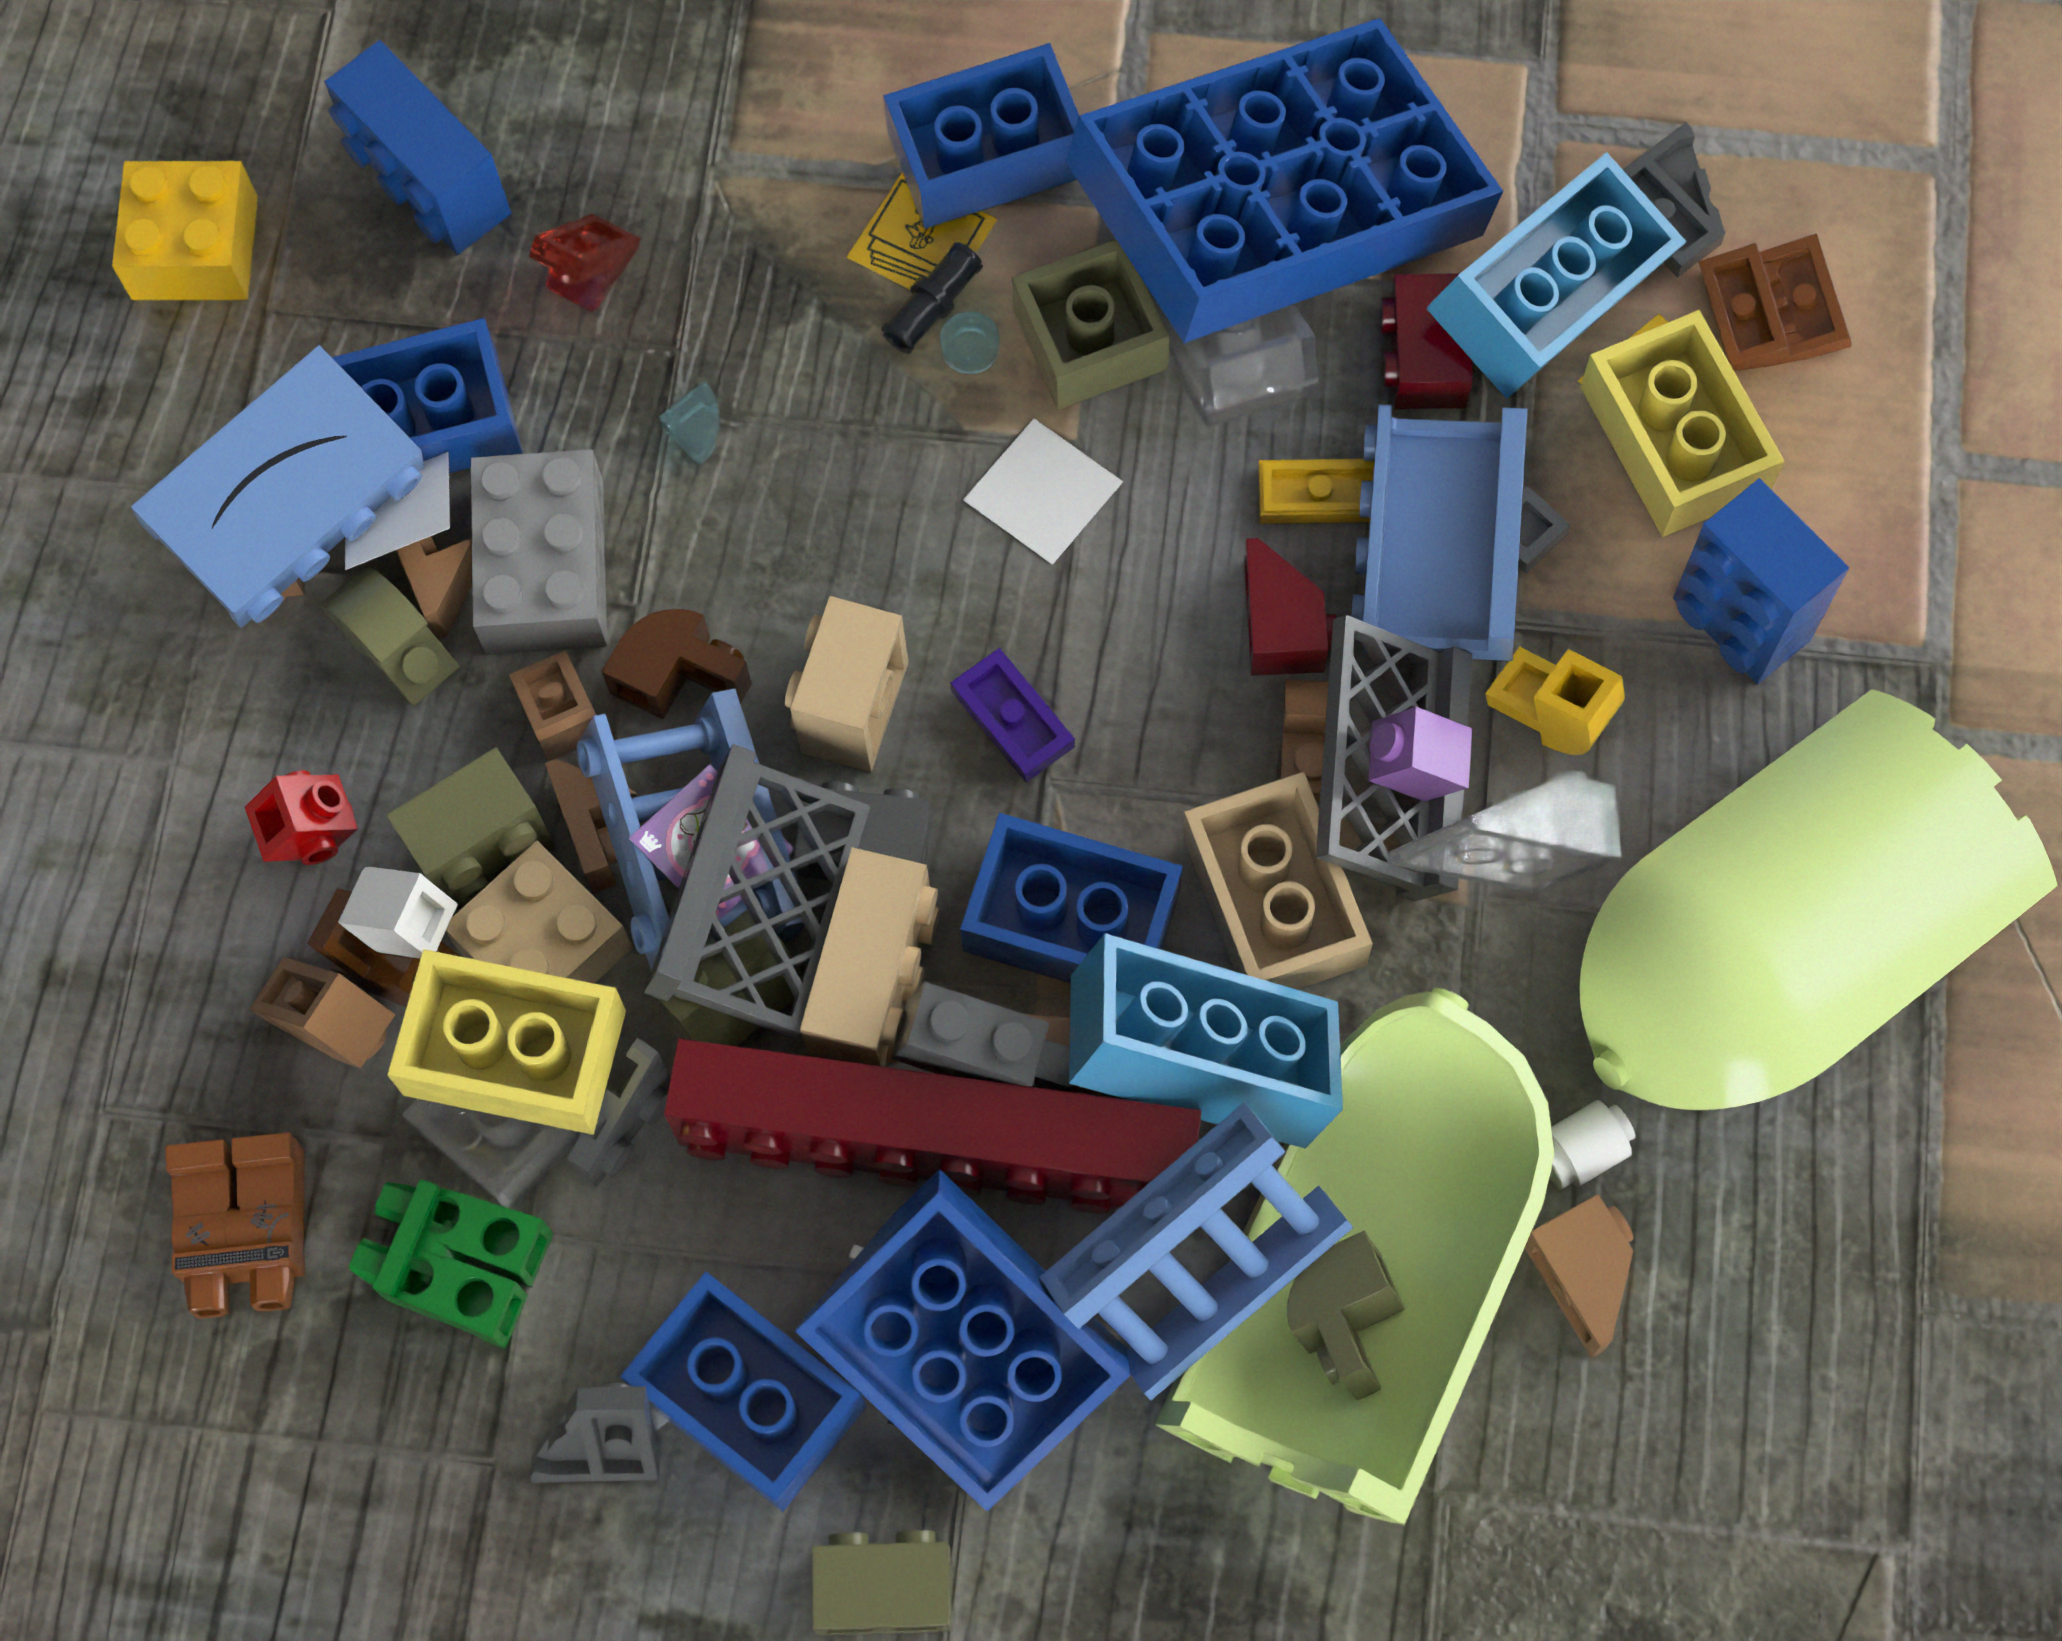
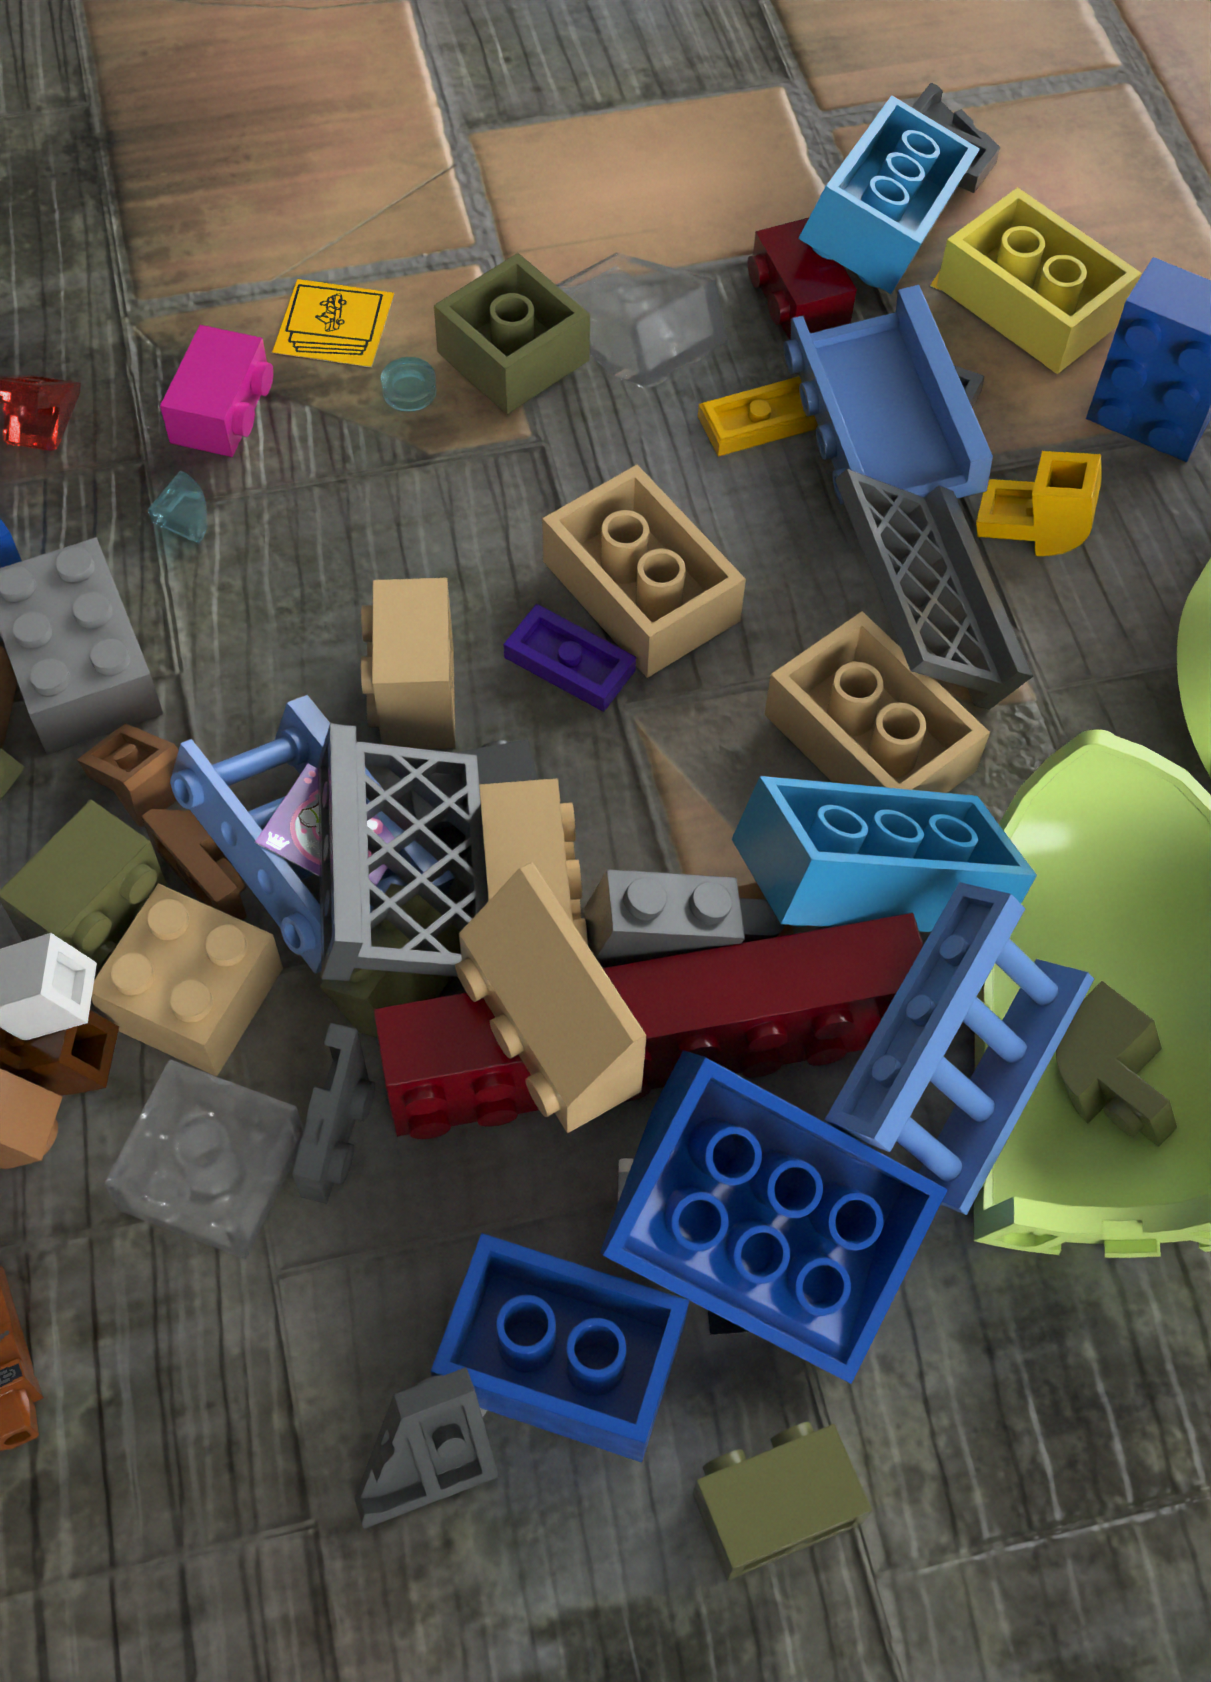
camera: 25 degrees left, 10 degrees down
green hips [349,1179,554,1349] -> none
light yellow brick [388,949,626,1135] -> none
reddish brown brick [601,609,752,719] -> none
black pin [881,242,983,354] -> none
blue brick [883,43,1079,229] -> none
blue brick [960,813,1183,983] -> none
white sticker [963,419,1123,565] -> none
blue brick [1066,18,1503,343] -> none
dark red slope [1244,538,1337,676] -> none
medium nougat slope [1280,679,1329,802] -> none
medium lavender brick [1368,707,1472,802] -> none
clear slope [1387,771,1621,893] -> none
dark orange slope [1698,233,1852,370] -> none
none -> dark pink brick [160,325,273,457]
none -> tan slope [455,862,646,1133]
none -> tan brick [542,464,746,678]

